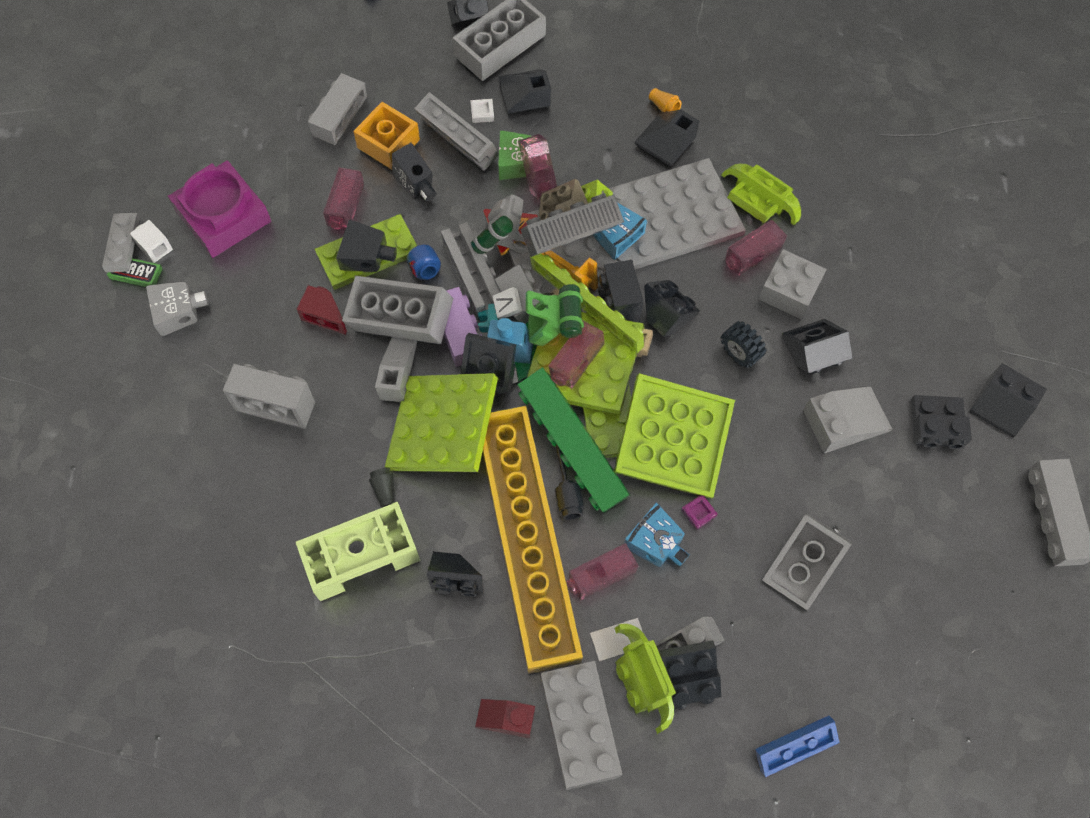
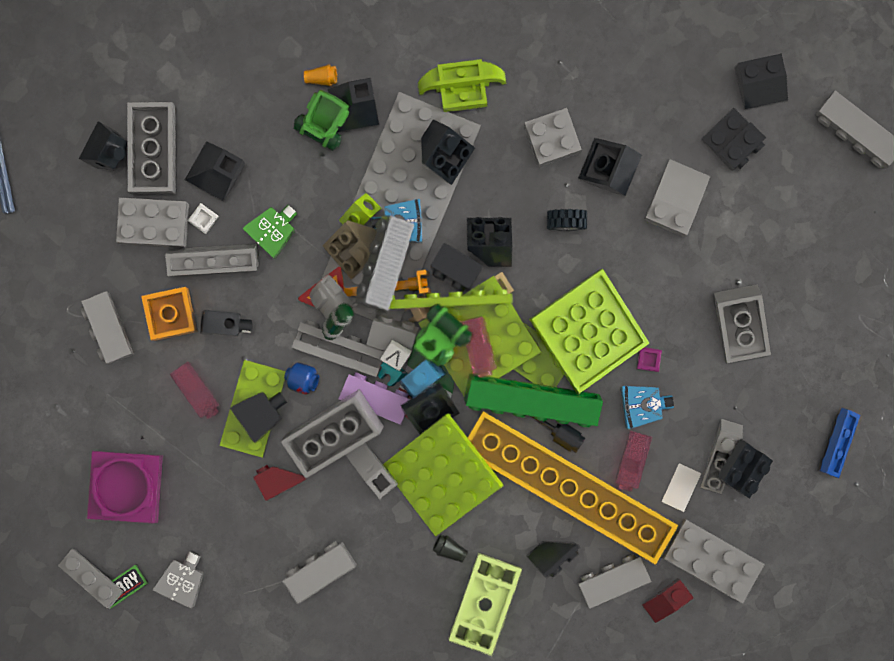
camera: 50 degrees left, 20 degrees up
white brick [130,220,173,263] -> none
clear pink brick [518,134,557,199] -> none
lime plate [614,624,676,734] -> none
clear pink brick [725,220,787,276] -> none
none -> light grey brick [116,198,189,248]
none -> bright green piece [293,90,349,151]
none -> black slope [421,120,475,185]
none -> light grey brick [577,554,651,609]

